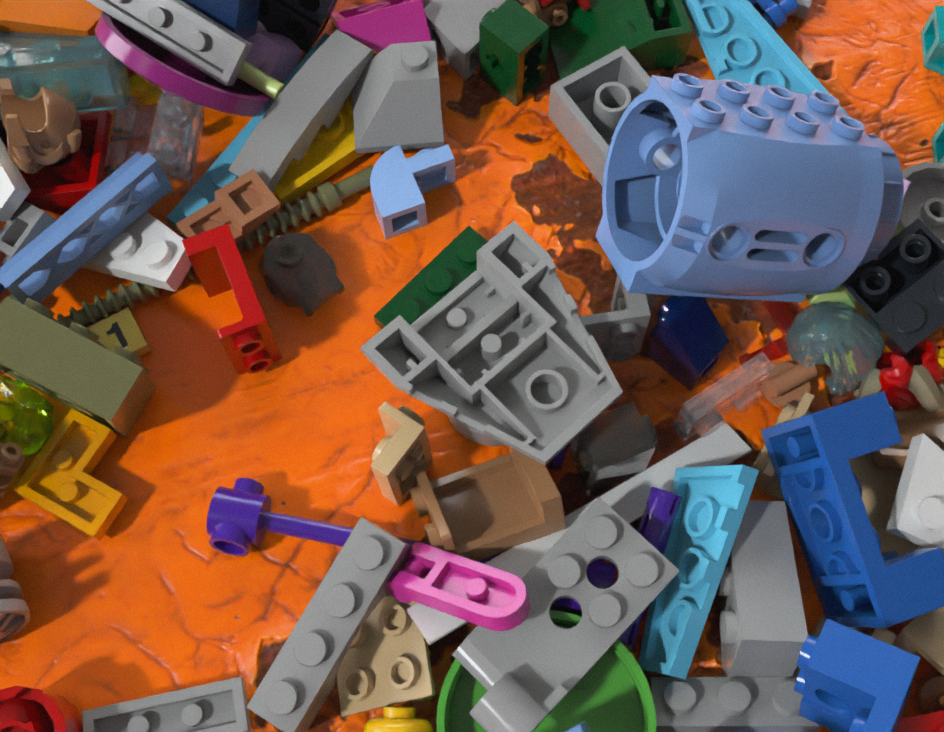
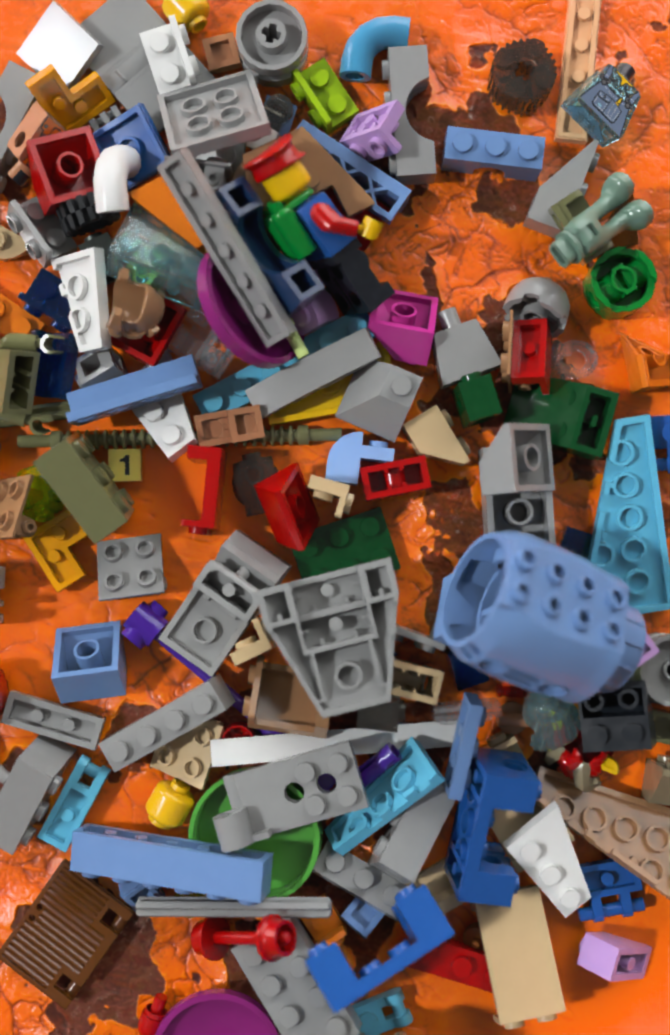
camera: 25 degrees right, 20 degrees up
dark pink plate [386,542,531,631] -> none
none -> medium blue slope [51,620,127,704]
none -> light grey hinge [97,533,167,602]
none -> light grey piece [158,529,292,677]
none -> red slope [254,463,320,551]
none -> tan bracket [307,474,355,519]
none -> red brick [359,455,432,502]
none -> tan torso [391,658,444,705]
none -> tan slope [401,404,471,466]
none -> medium blue plate [443,692,486,801]
none -> light grey slope [479,423,555,496]

